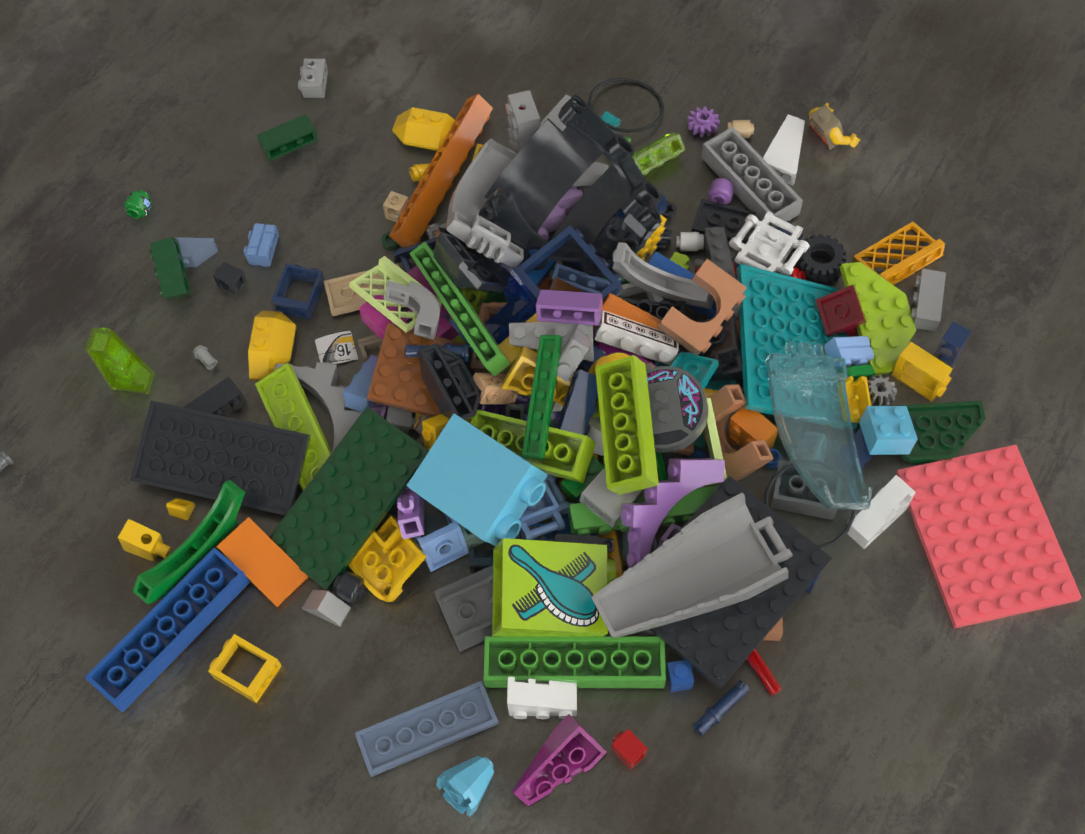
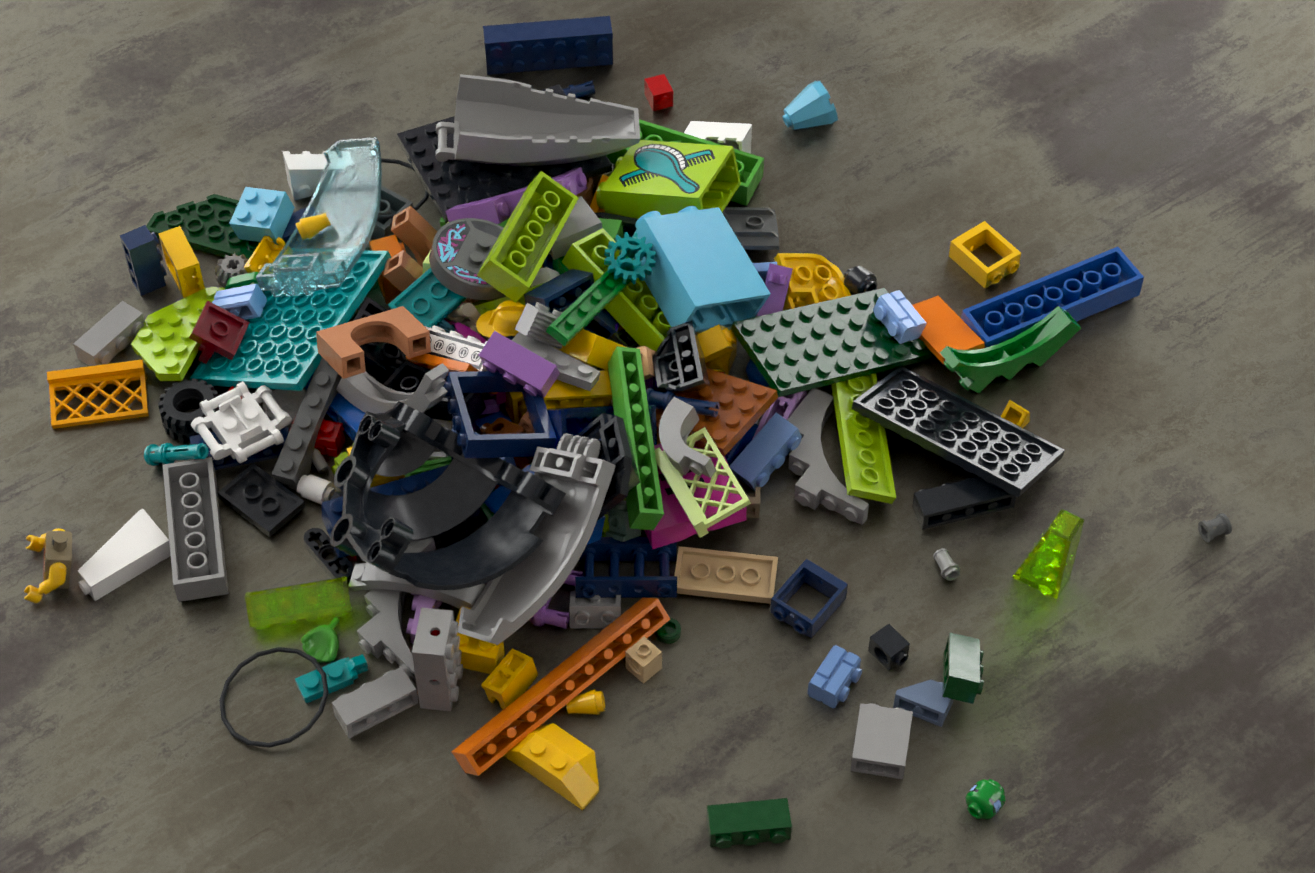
camera: 160 degrees left, 10 degrees down
yellow torso [118,519,172,561] -> none
yellow wedge [248,311,296,380] -> none
light grey slope [302,590,351,627] -> none
sticker [315,331,358,365] -> none
sand blue plate [355,681,499,777] -> none
magenta wedge [512,714,607,806] -> none
medium lavender gear [687,107,720,137] -> none
medium lavender head [708,178,734,205] -> none
tan brick [727,120,754,138] -> none
coral plate [896,445,1082,629] -> none
none -> teal pin [144,443,209,466]
none -> yellow cone [295,213,331,240]
none -> dark blue brick [483,16,613,75]
none -> teal gear [604,232,656,284]
none -> light grey brick [850,703,913,779]
none -> light blue brick [873,290,927,344]

